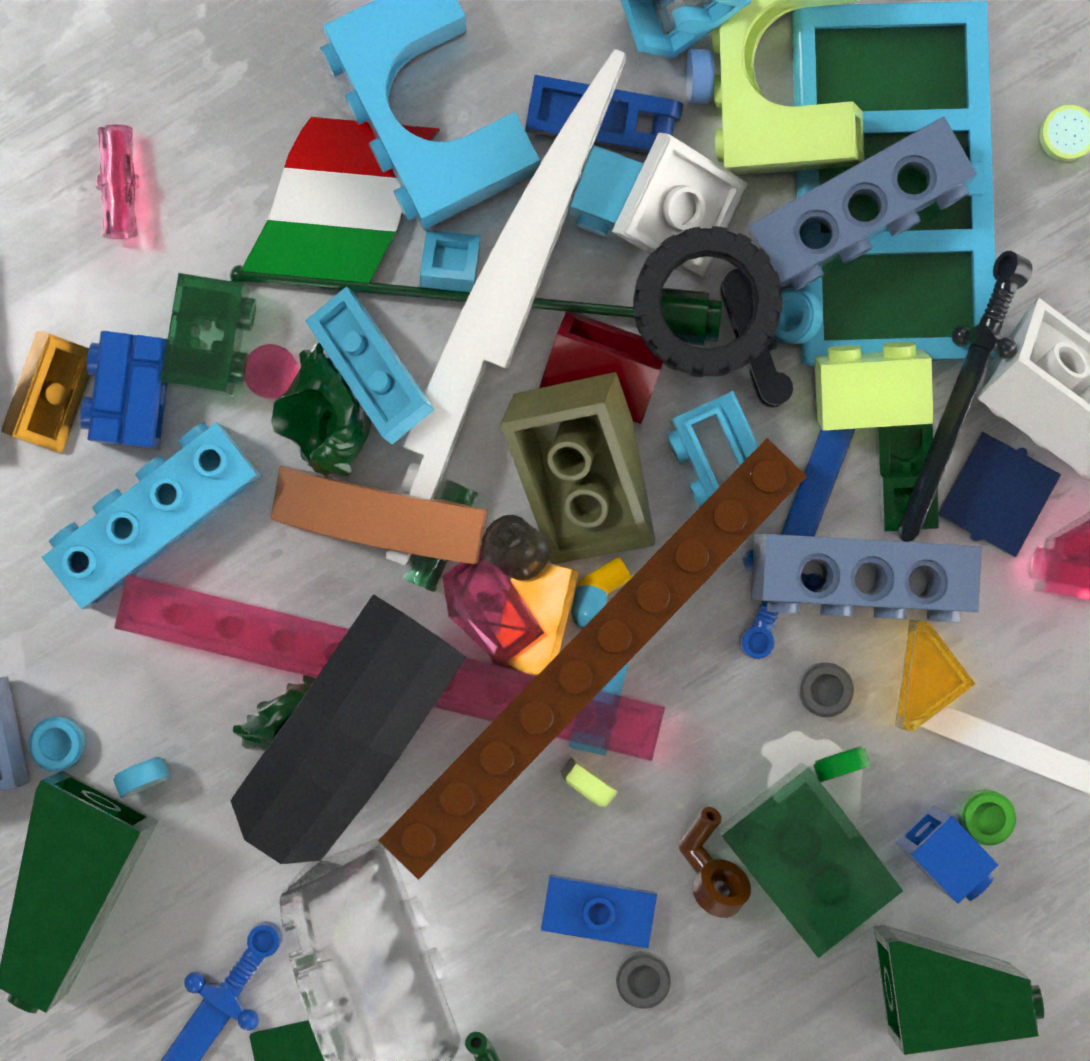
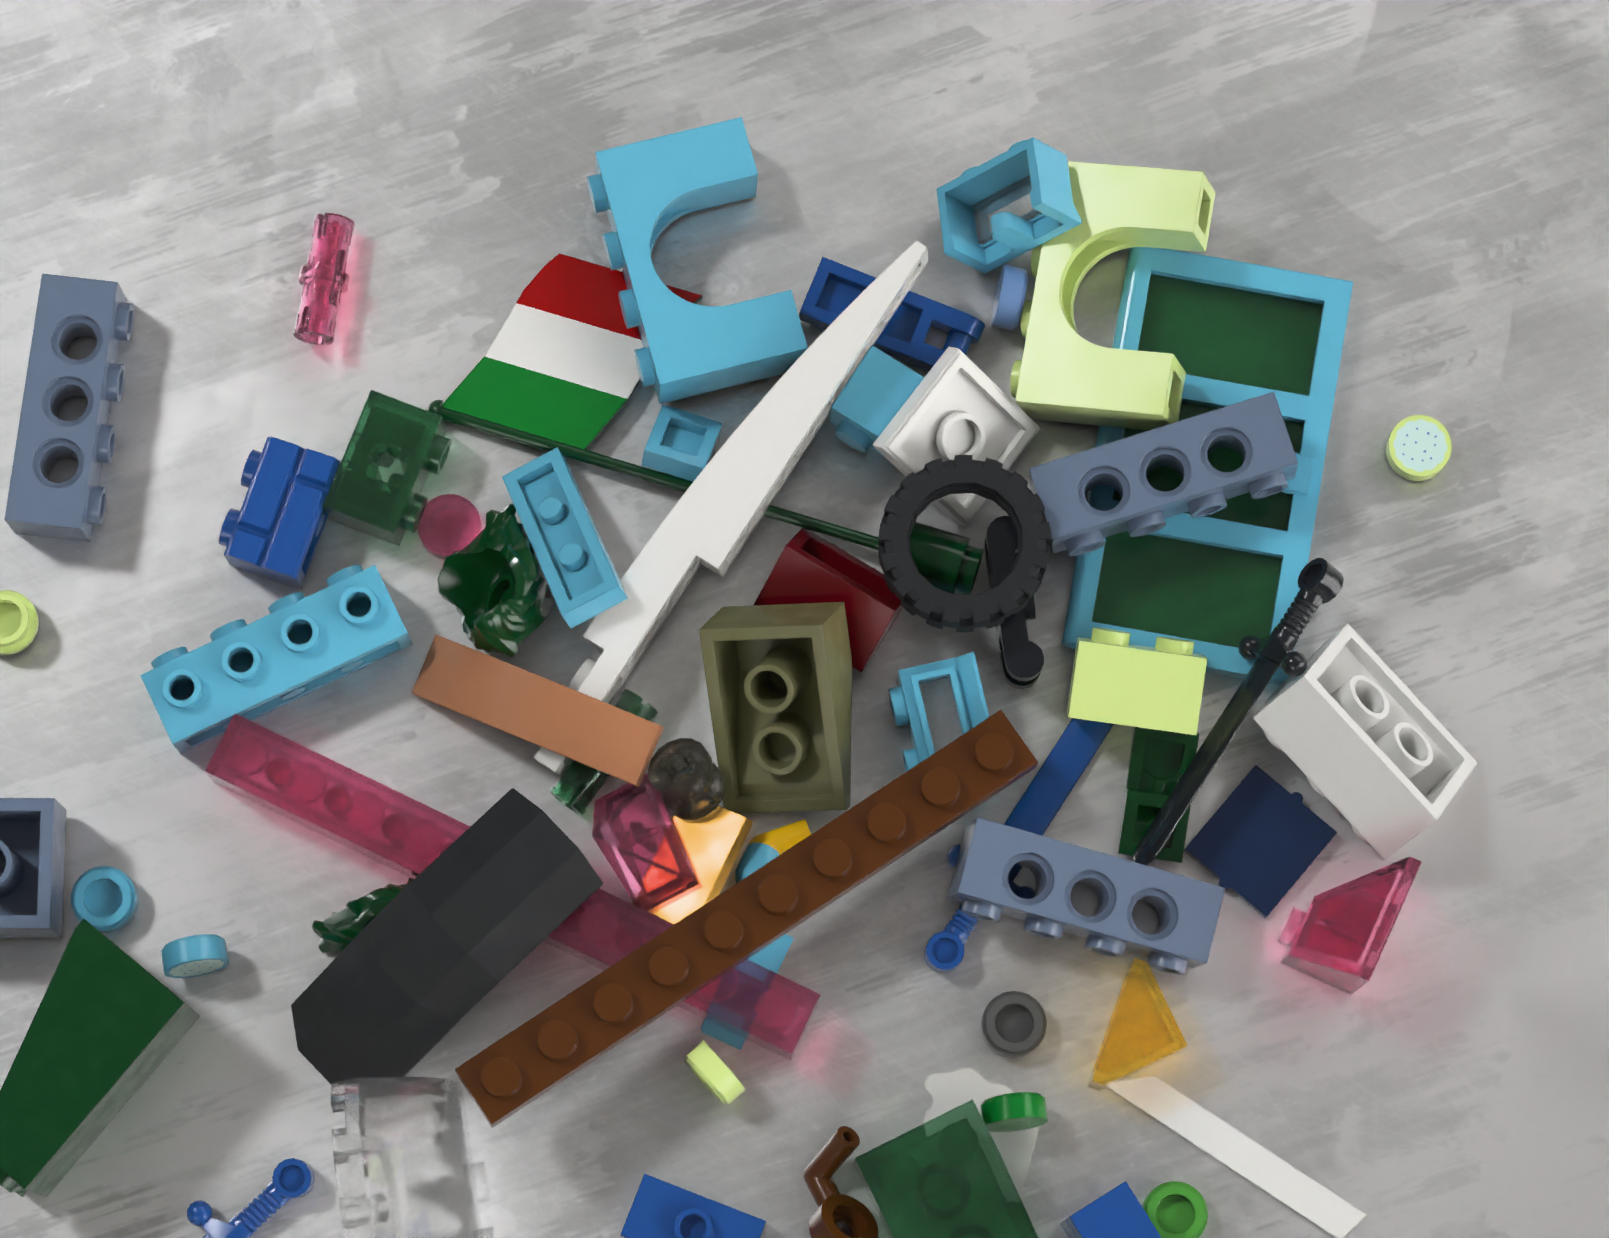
camera: 10 degrees right, 10 degrees down
pearl gold slope [1,331,90,453] -> none
medium azure tile [774,288,823,344] -> none

